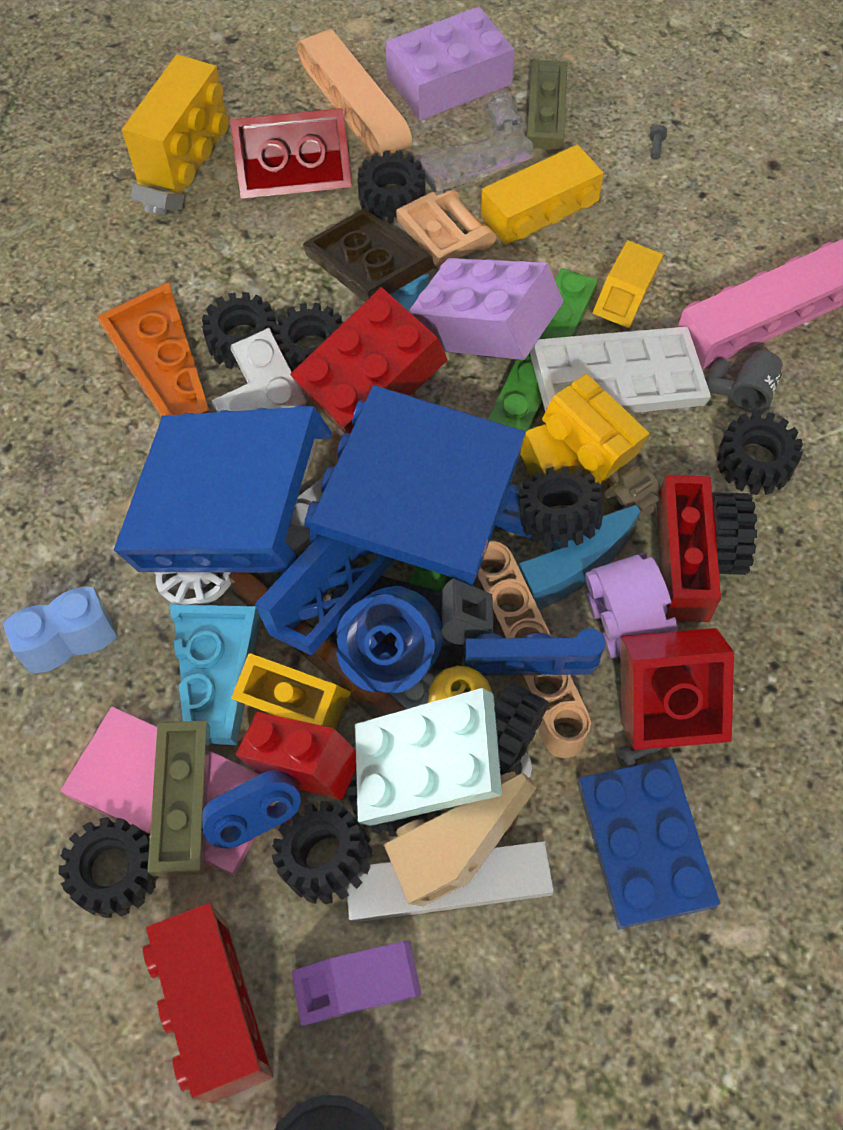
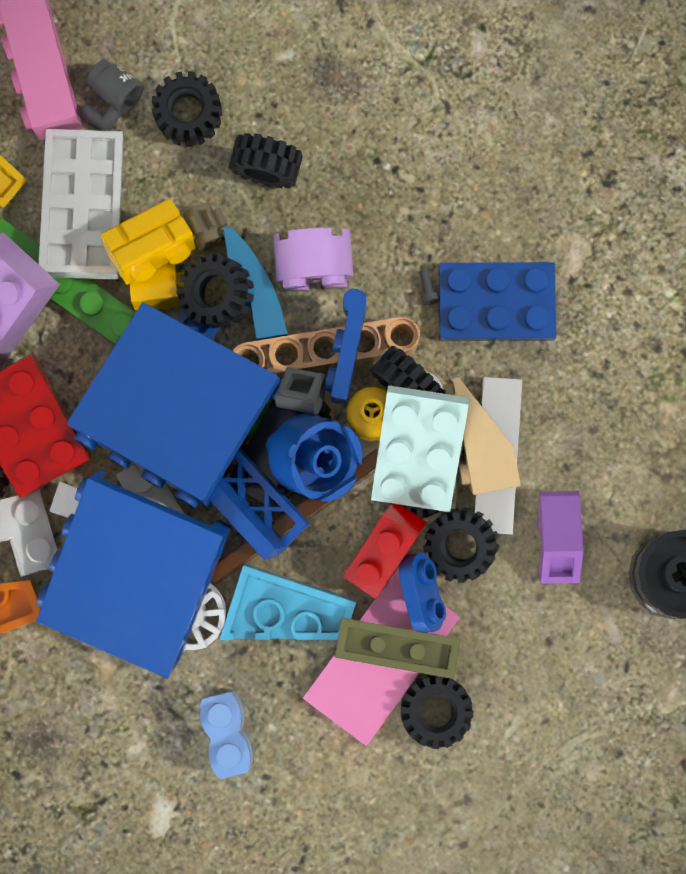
camera: 75 degrees left, 20 degrees up
red brick [143,903,274,1103] -> none
yellow brick [231,653,351,731] -> none
red brick [620,628,734,750] -> none
red brick [656,475,721,622] -> none

